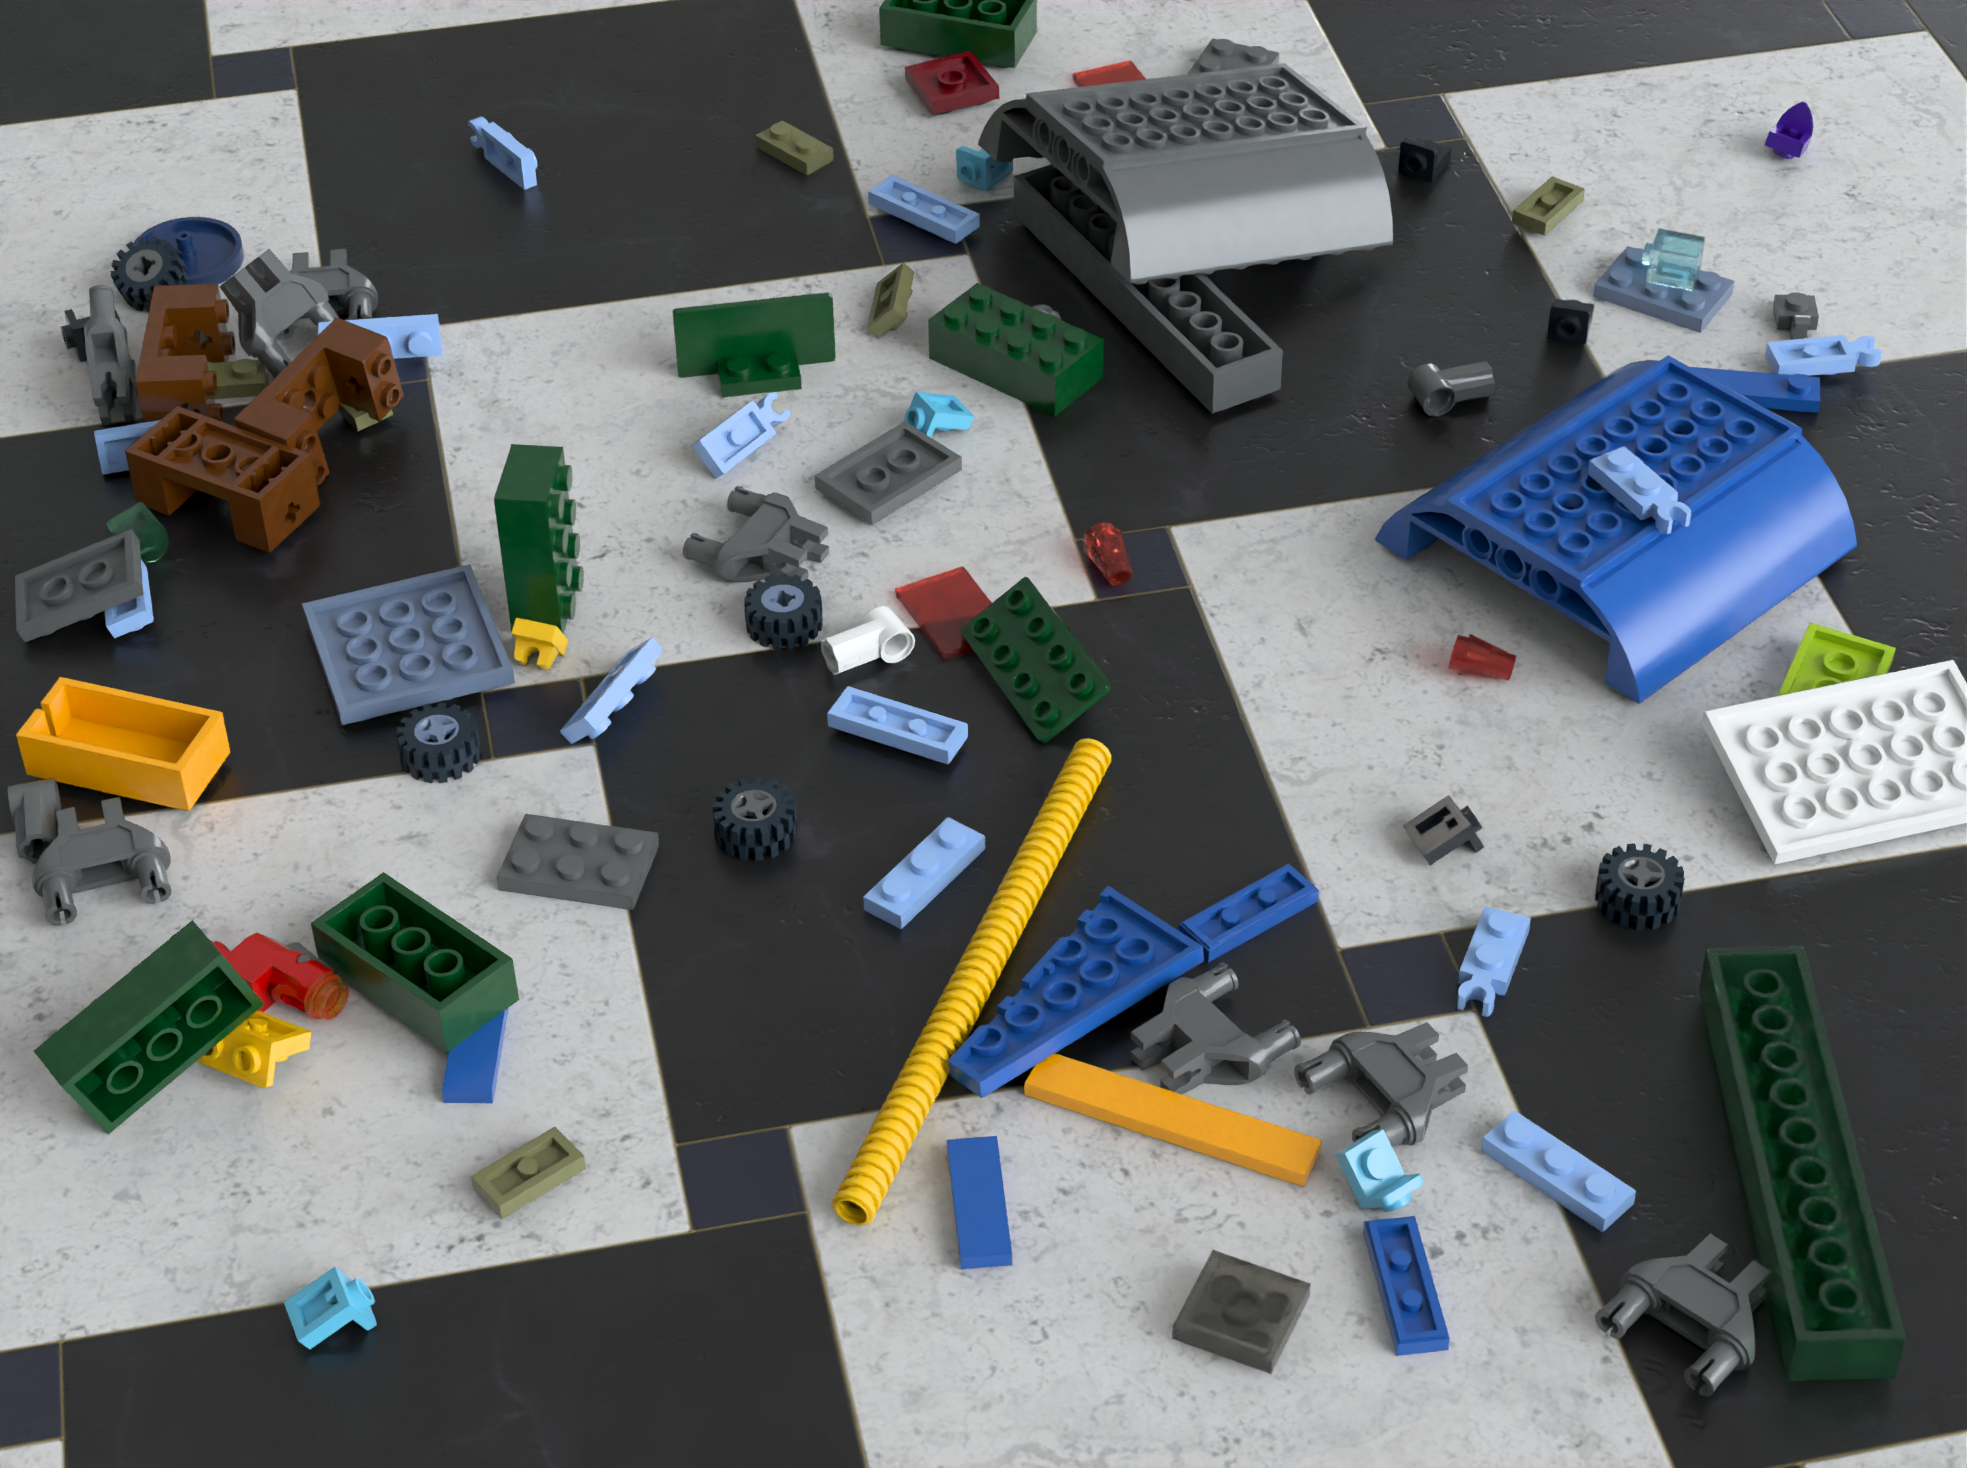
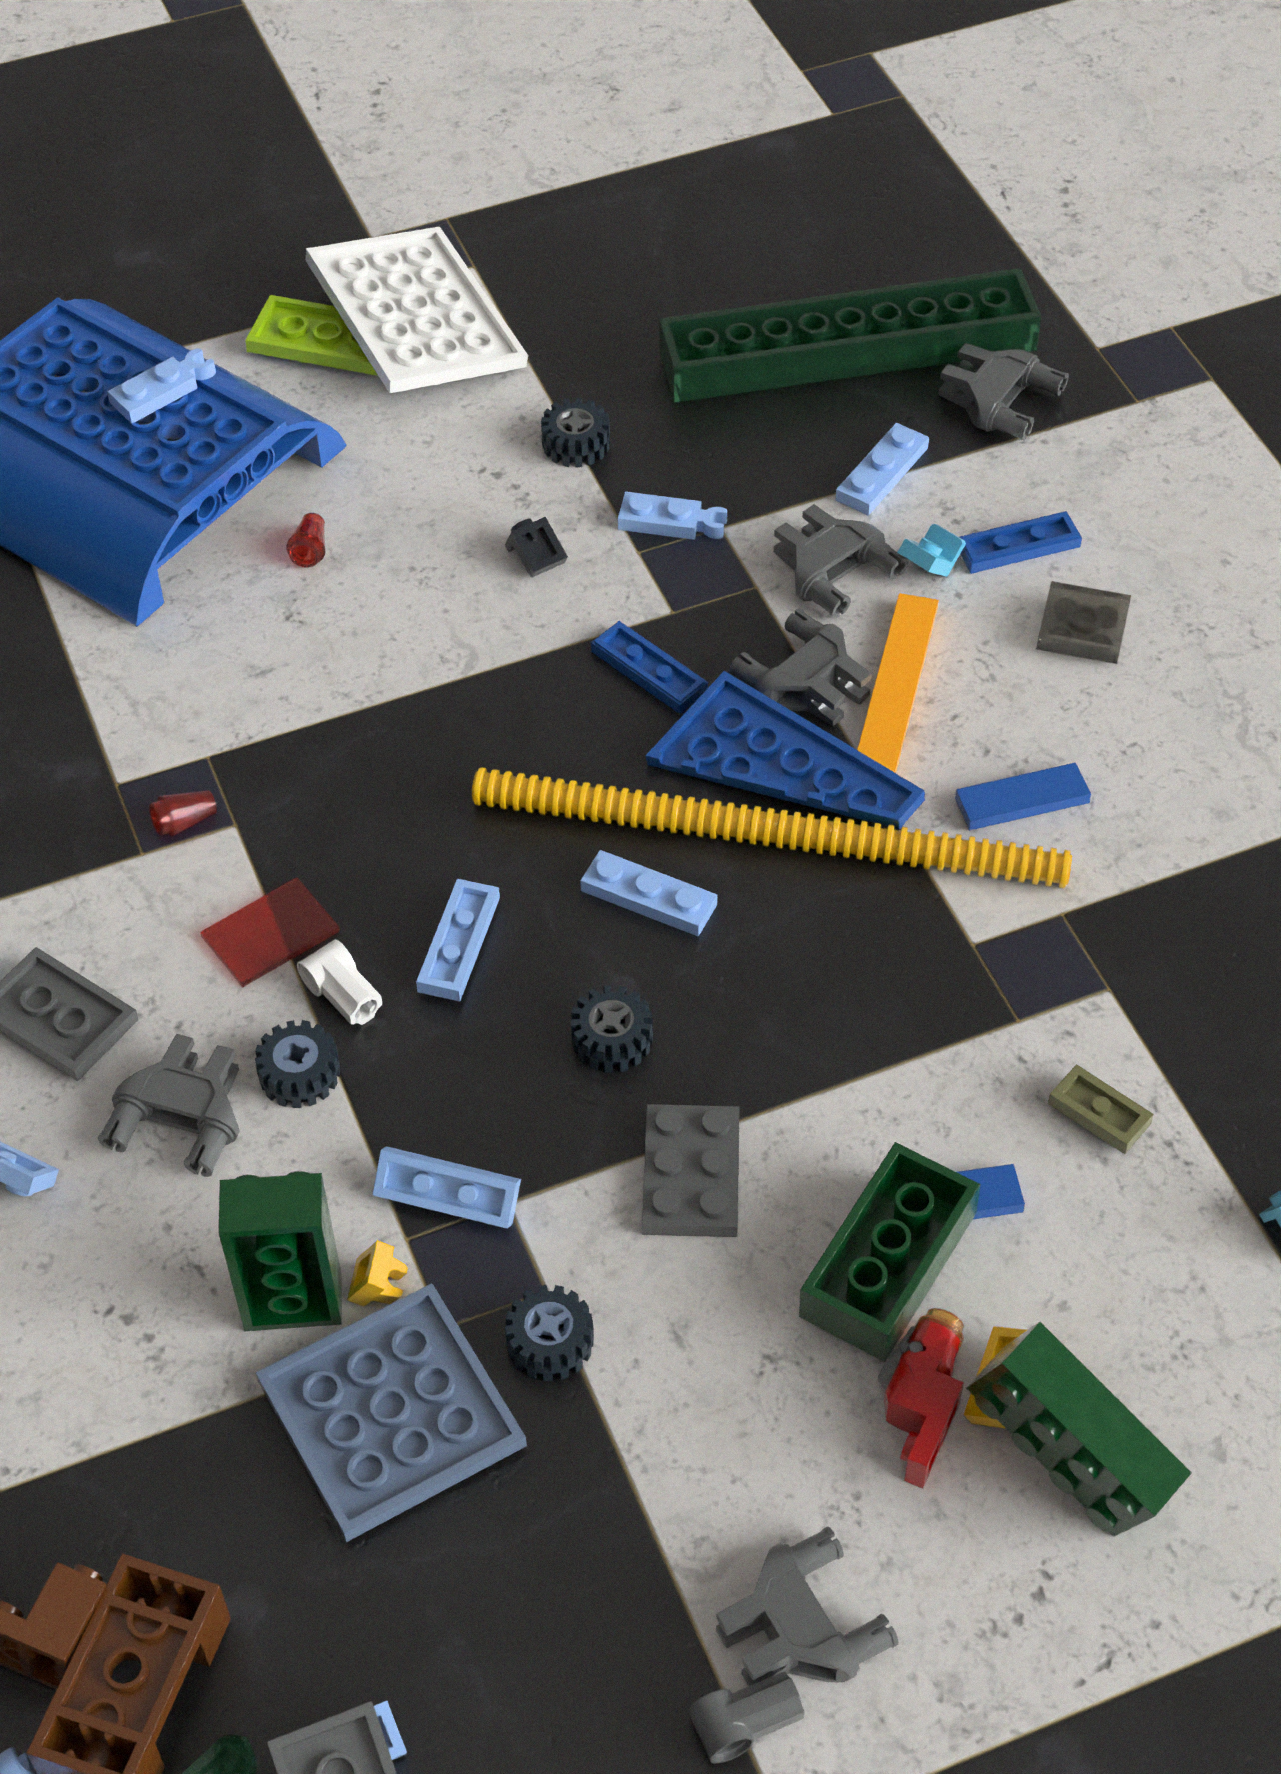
camera: 100 degrees left, 10 degrees up
light orange piece [16,677,231,811] -> none
dark green bracket [960,577,1111,744] -> none

